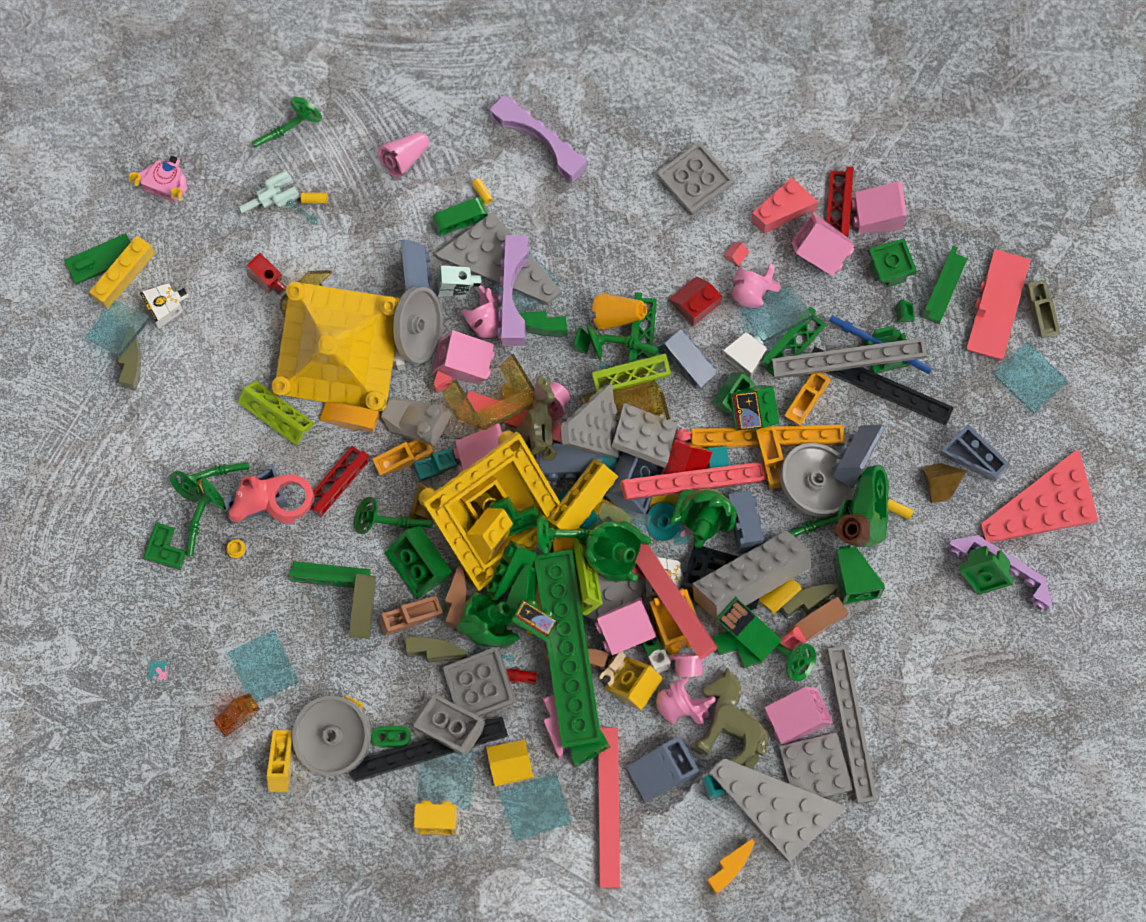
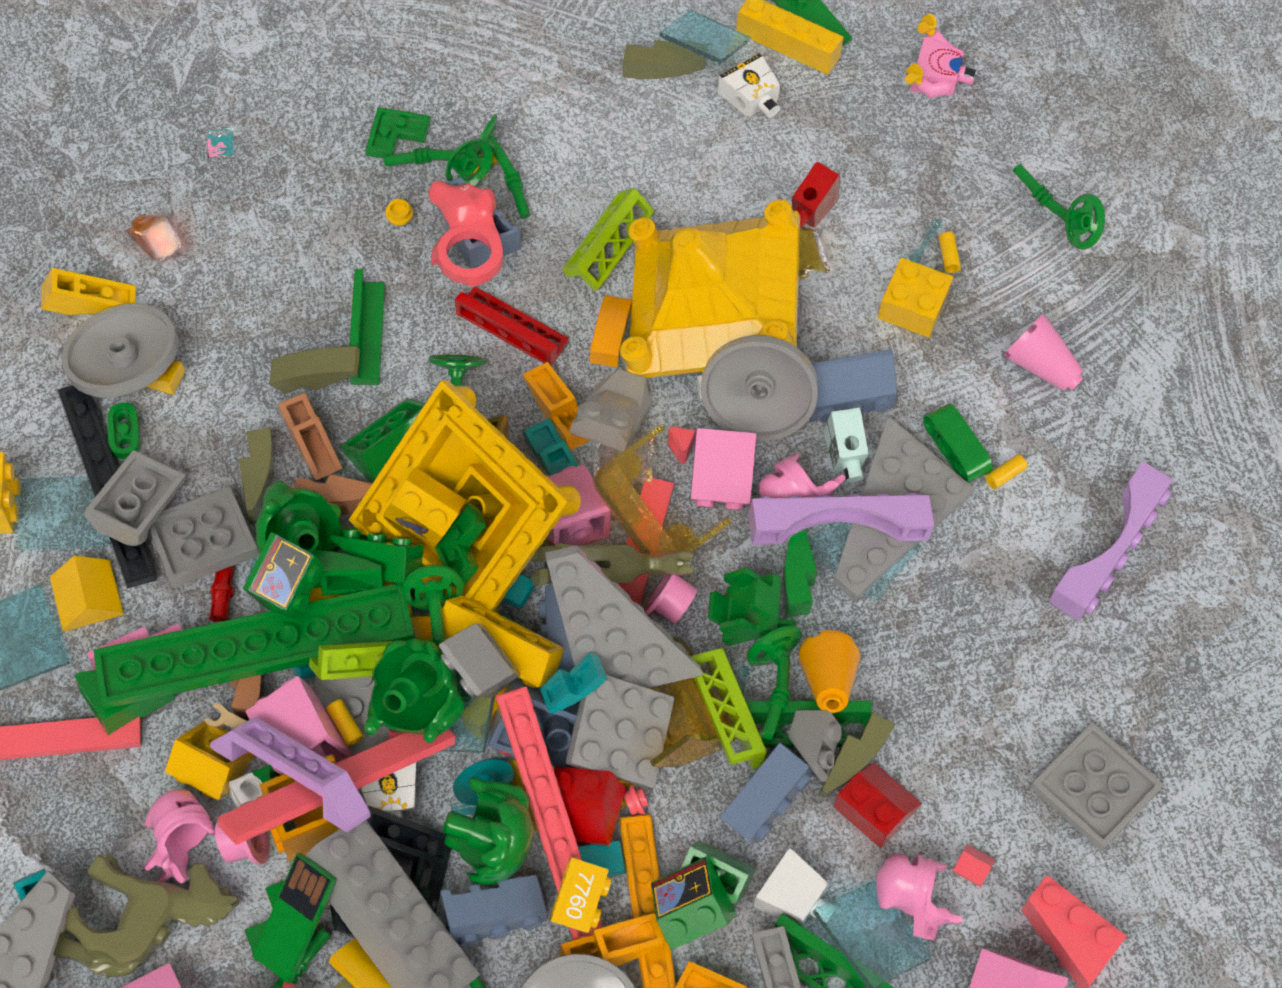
camera: 80 degrees right, 10 degrees down
clear light blue piece [228,630,299,704] -> none
light aqua plant [239,170,301,213] -> none
sand blue slope [626,736,699,803] -> none
none -> lavender slope [210,717,370,833]
none -> yellow axle [326,699,364,747]
none -> light grey slope [438,623,521,698]
none -> teal slope [540,653,608,714]
none -> yellow brick [549,857,612,933]
none -> green panel [708,568,781,646]
none -> light grey slope [788,710,842,782]
none -> olive slope [818,713,895,798]
none -> yellow brick [877,257,954,338]

